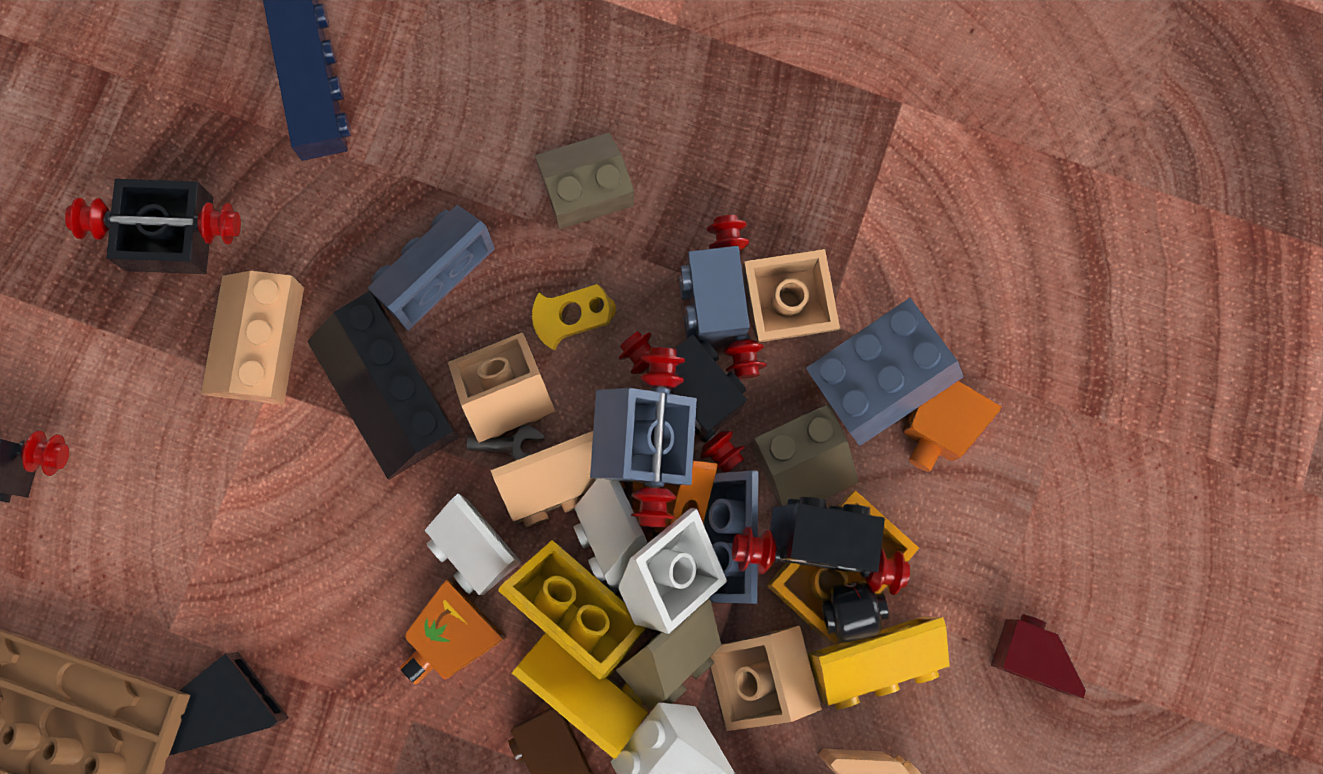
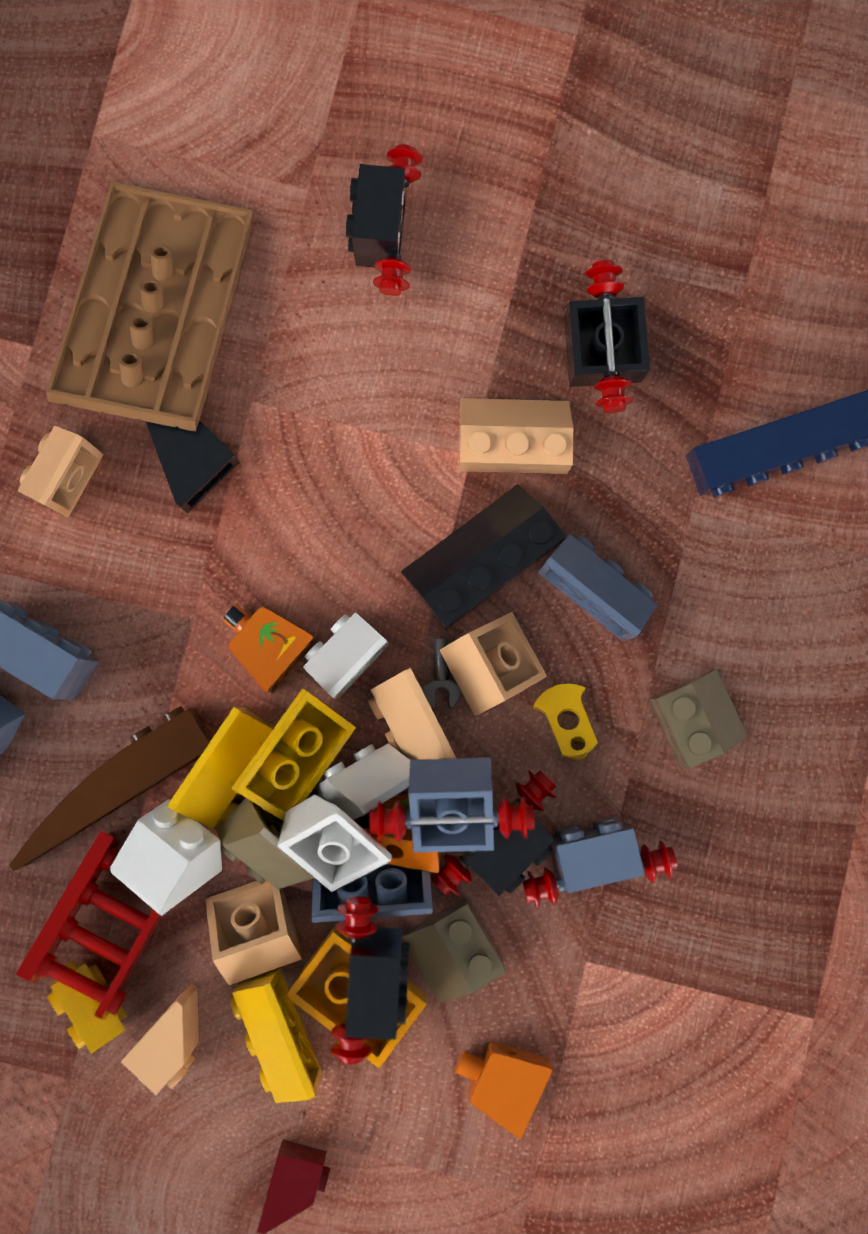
camera: 85 degrees right, 5 degrees up
light nougat slope [742,249,840,343] -> none
sand blue brick [806,298,964,446] -> none
black head [821,581,889,642] -> none

